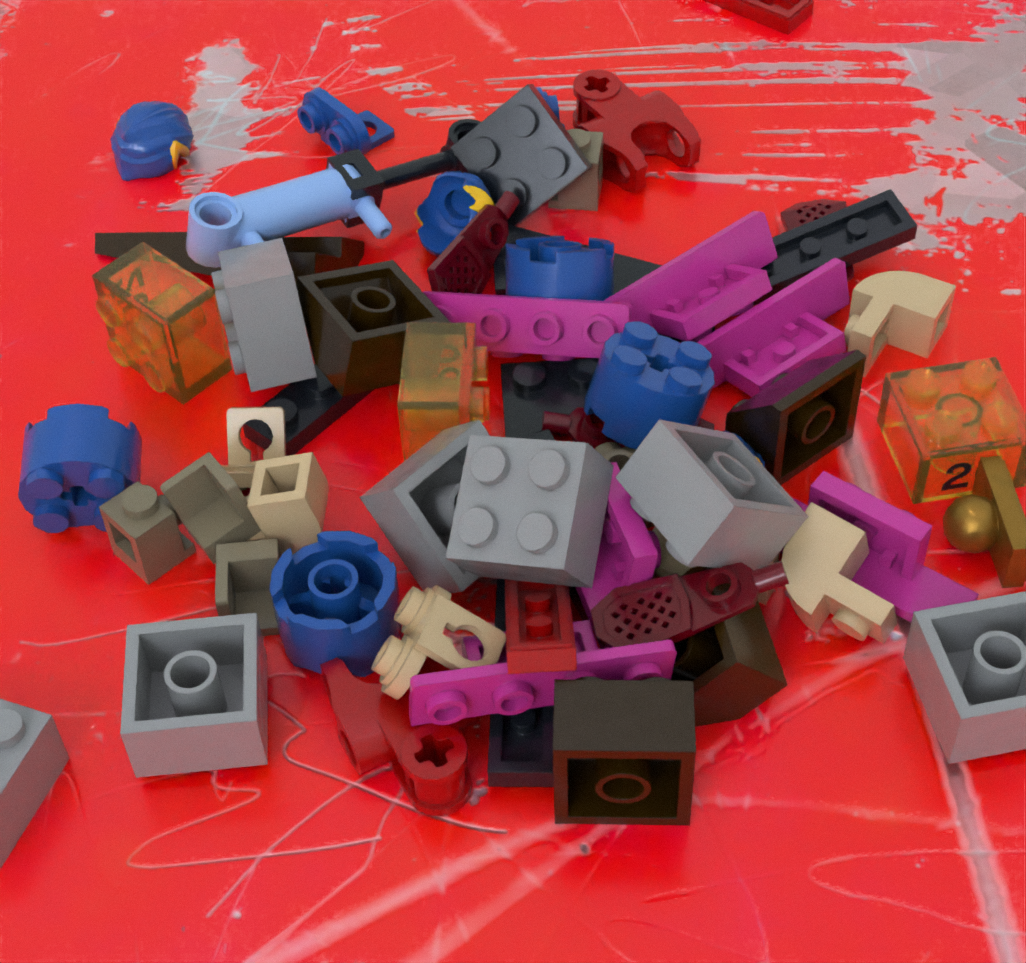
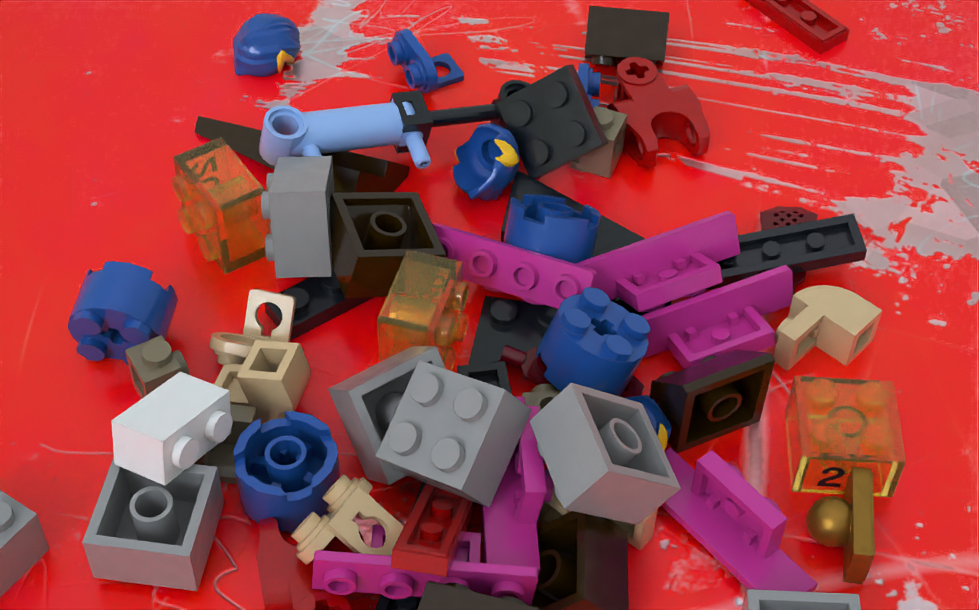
camera: 10 degrees right, 0 degrees up
dark tan panel [160,452,261,564] -> none
dark red piece [427,190,519,294] -> none
dark red piece [591,561,789,648] -> none
tan brick [781,502,897,644] -> none
none -> white brick [111,372,233,486]
none -> dark brown slope [585,6,670,67]

